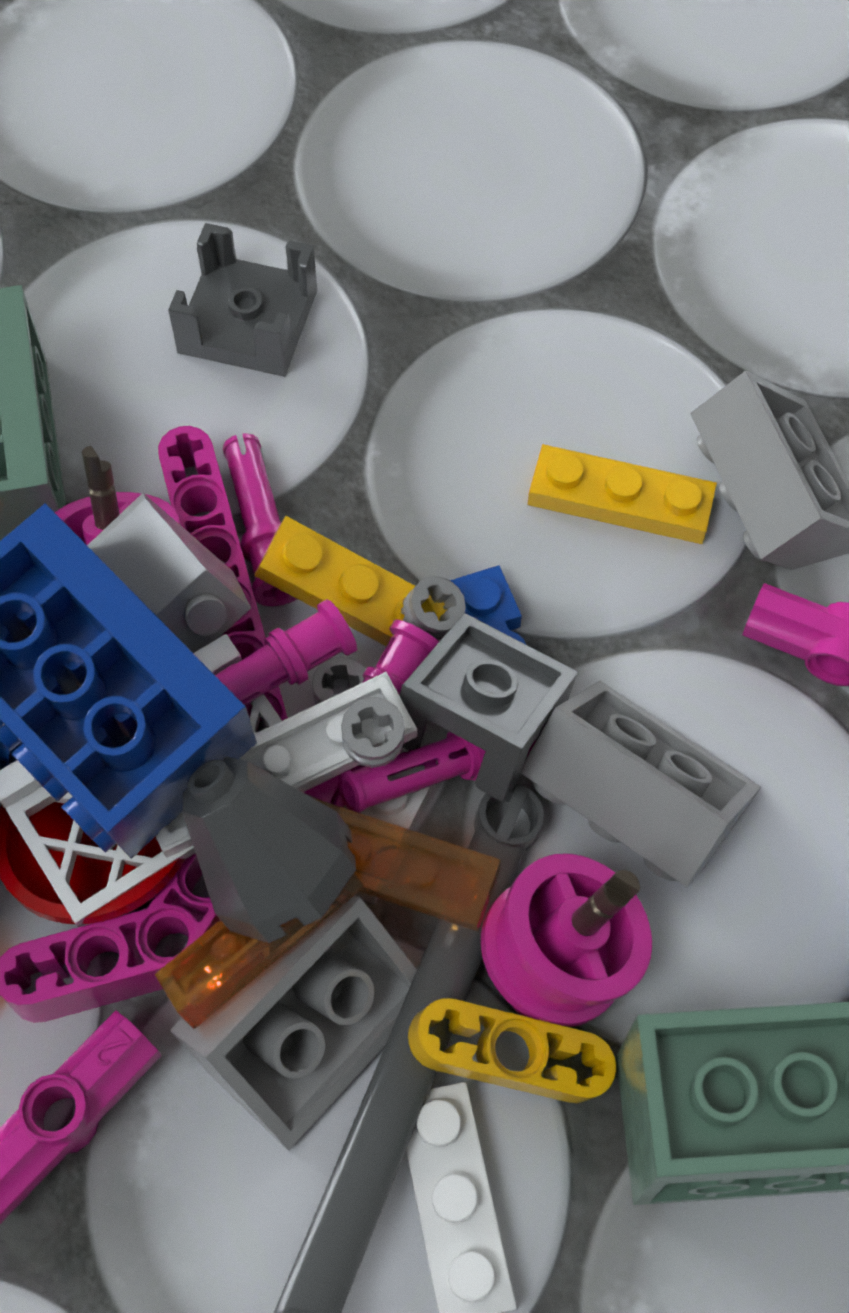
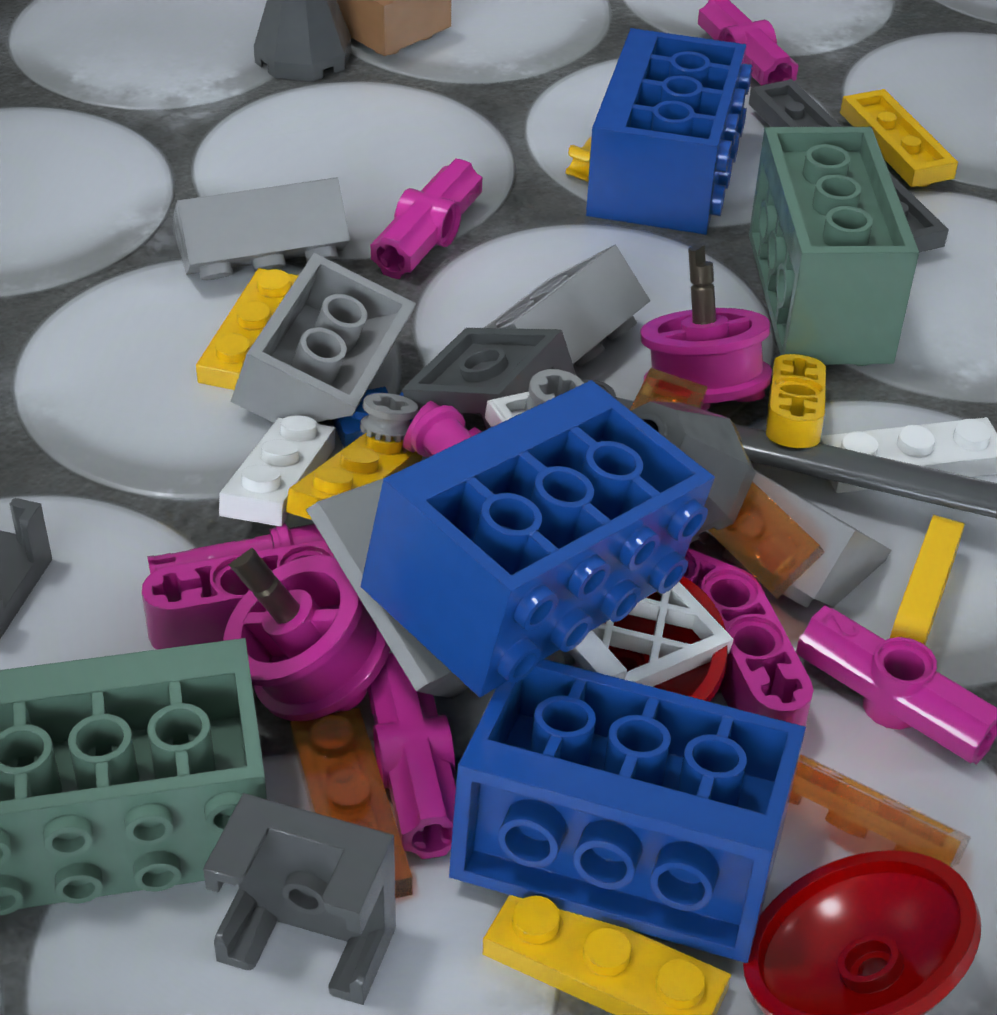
camera: 90 degrees left, 20 degrees down
none -> white plate [219,415,336,527]
none -> light grey slope [230,253,416,423]
none -> yellow beam [889,514,965,646]

